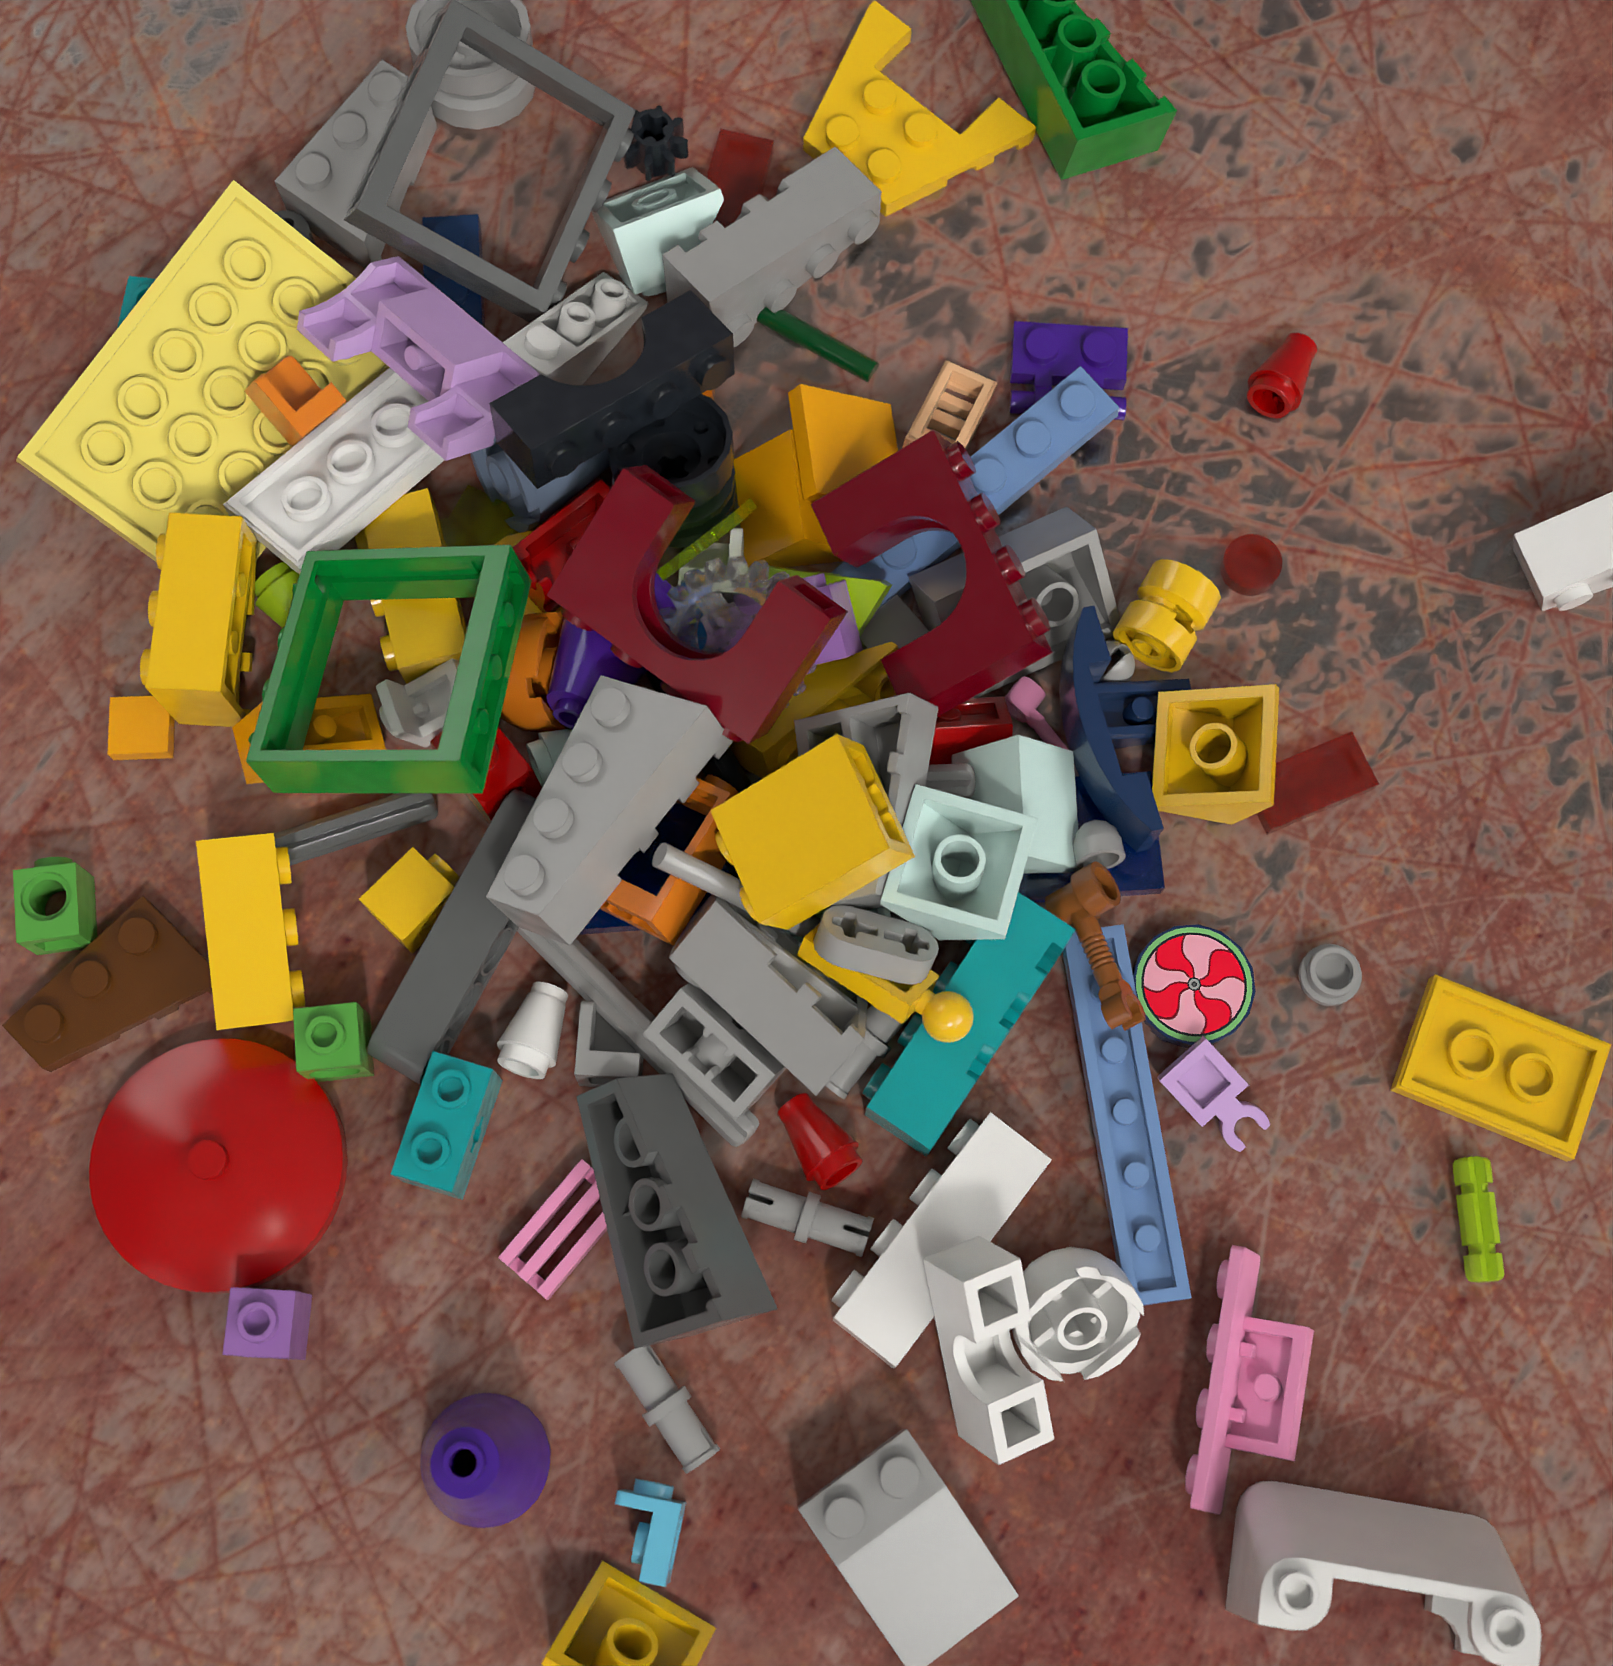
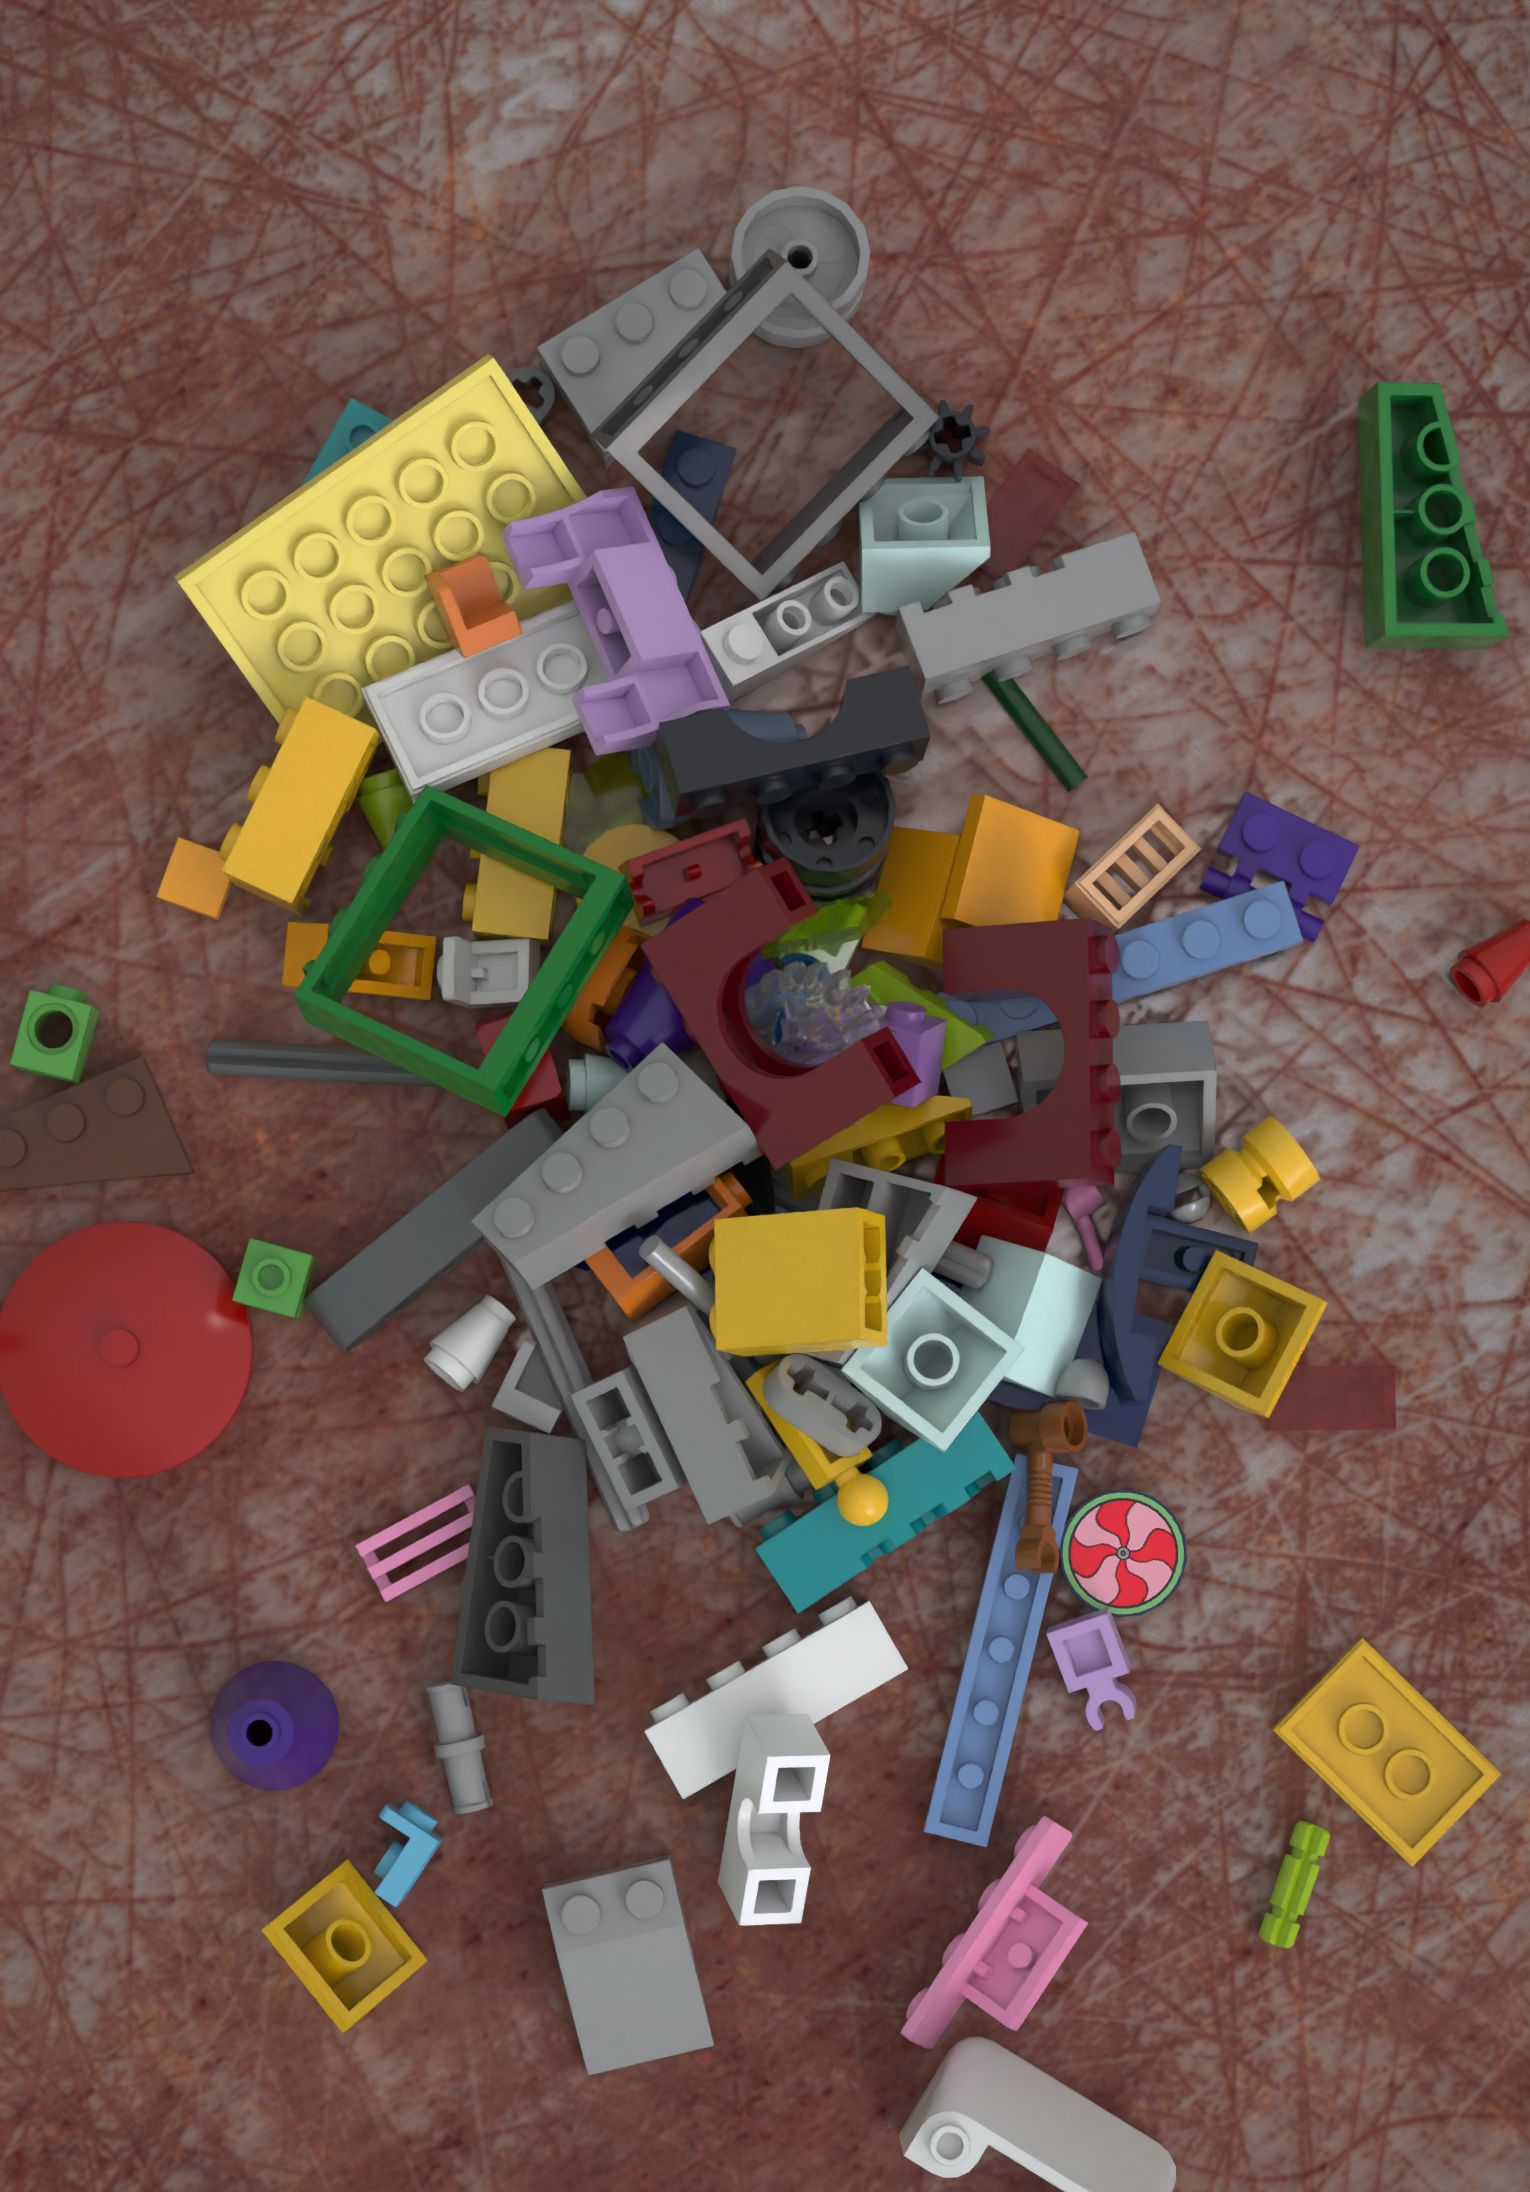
camera: 20 degrees right, 10 degrees up
yellow brick [196,833,305,1030] -> none
medium lavender brick [223,1287,312,1360] -> none
yellow brick [359,847,460,954] -> none
teal brick [391,1051,503,1200] -> none
light grey pin [741,1179,874,1257] -> none
red cone [777,1093,863,1190] -> none
yellow wing [803,0,1036,217] -> none
white cylinder [1012,1247,1144,1381] -> none
clear red tile [1220,534,1282,596] -> none
light grey plate [1298,944,1362,1006] -> none

